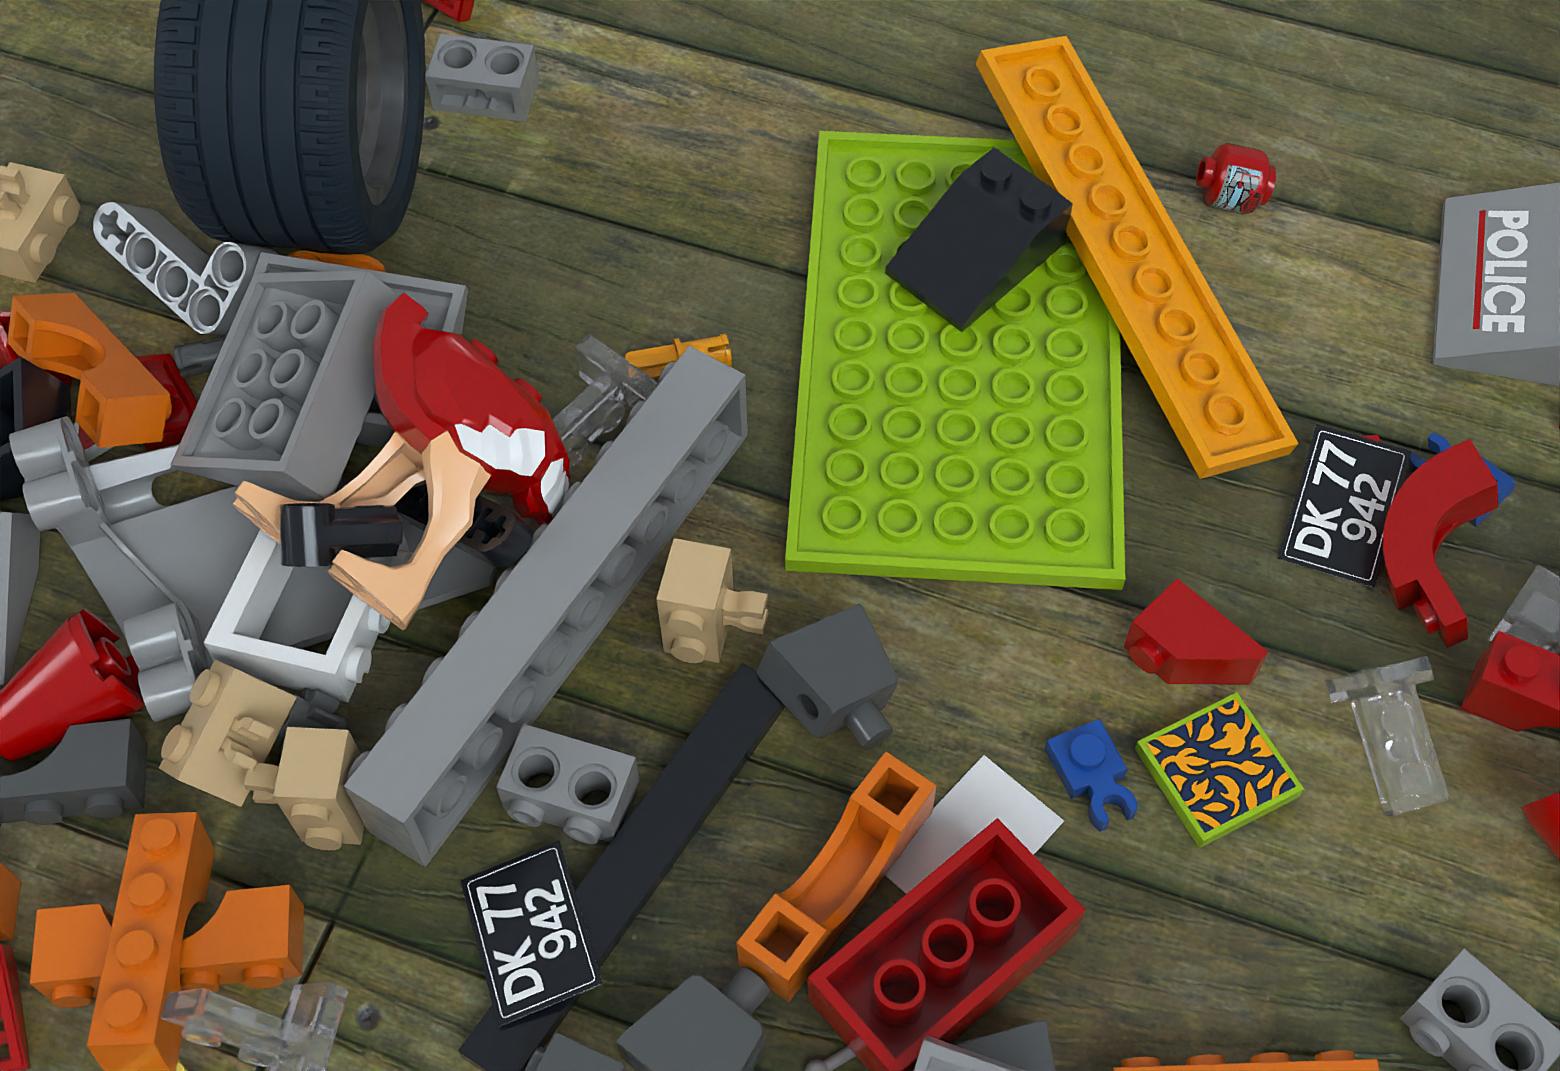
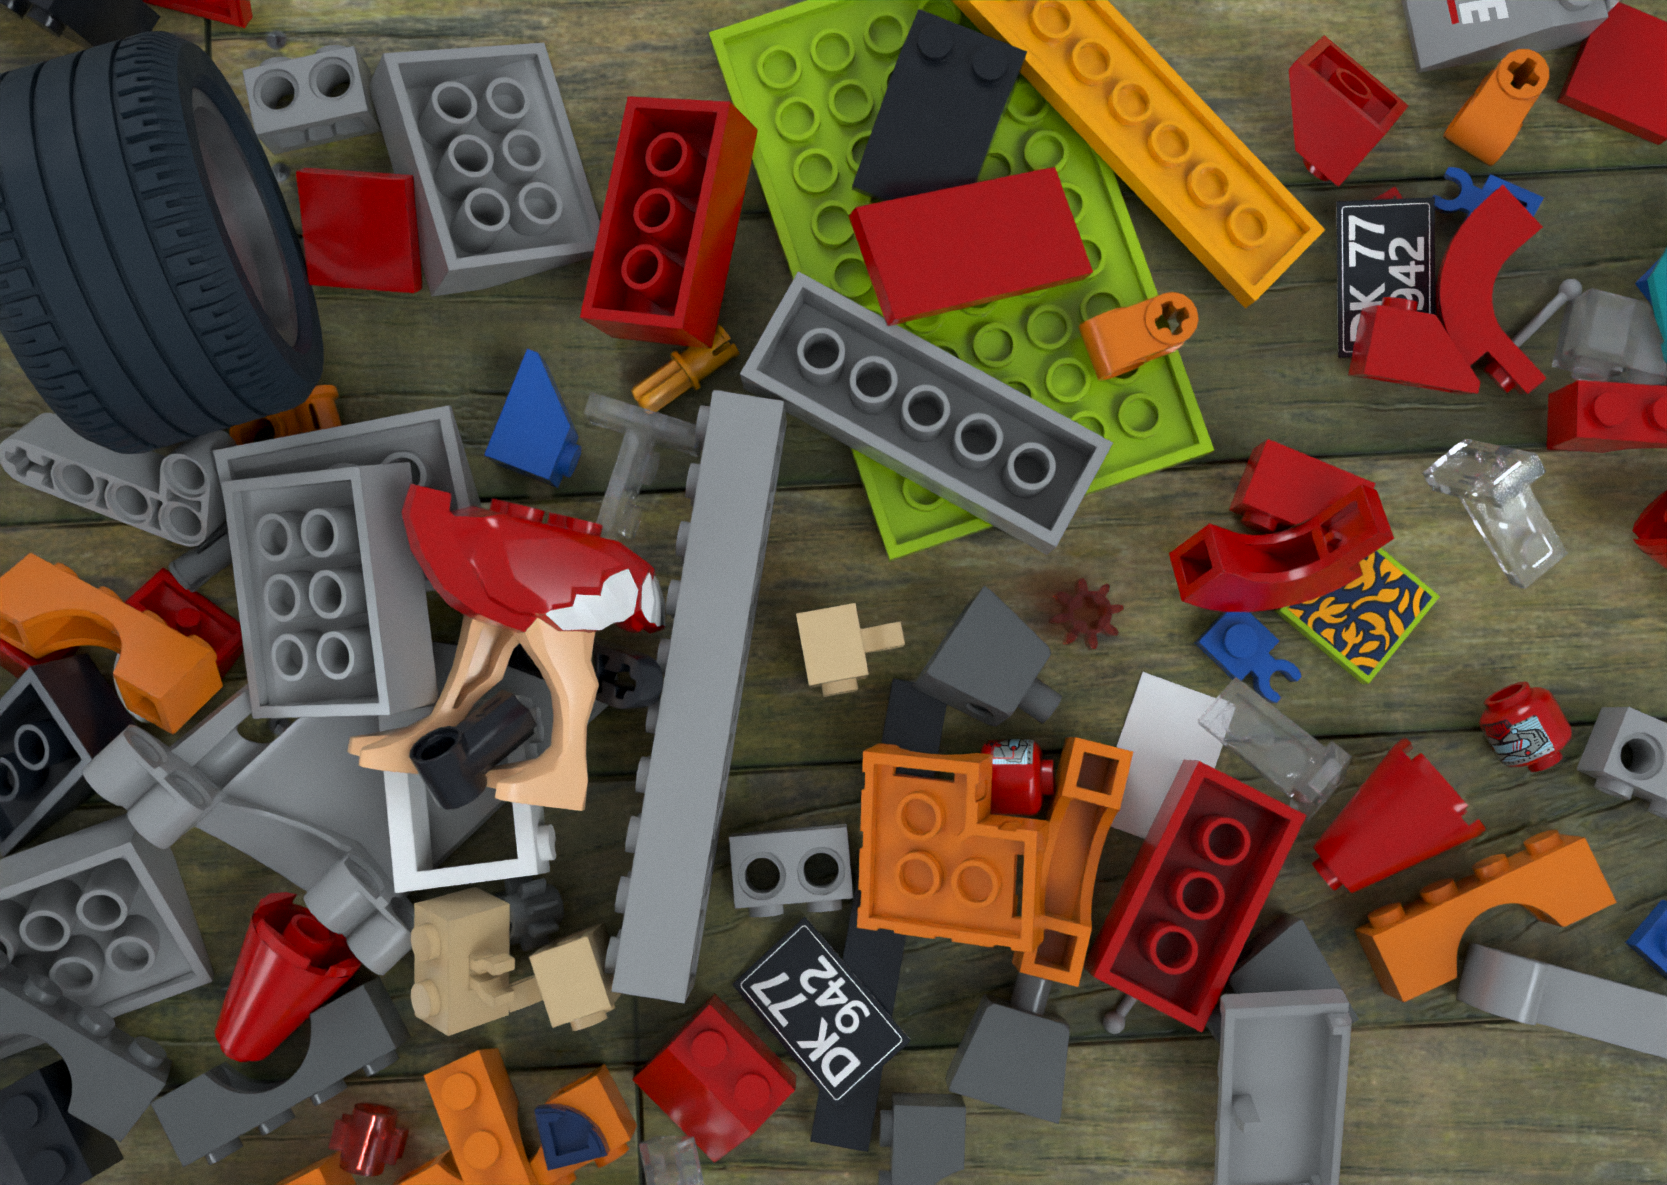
camera: 25 degrees left, 25 degrees up
none -> red tile [296,168,423,294]
none -> clear red gear [328,1102,409,1177]
none -> light grey slope [368,43,600,296]
none -> blue slope [484,349,581,488]
none -> dark blue tile [534,1104,610,1171]
none -> red brick [580,96,758,349]
none -> red slope [632,993,797,1163]
none -> light grey brick [740,271,1113,555]
none -> red tile [848,167,1093,327]
none -> orange piece [857,743,1049,953]
none -> red head [980,739,1055,815]
none -> clear red gear [1049,578,1124,651]
none -> orange piece [1078,292,1199,381]
none -> red arch [1169,484,1395,612]
none -> clear bracket [1198,677,1352,821]
none -> red slope [1289,35,1409,187]
none -> red cone [1311,737,1486,893]
none -> red slope [1348,297,1481,395]
none -> orange piece [1443,49,1549,167]
none -> red head [1479,681,1572,772]
none -> light grey hinge [1511,279,1582,348]

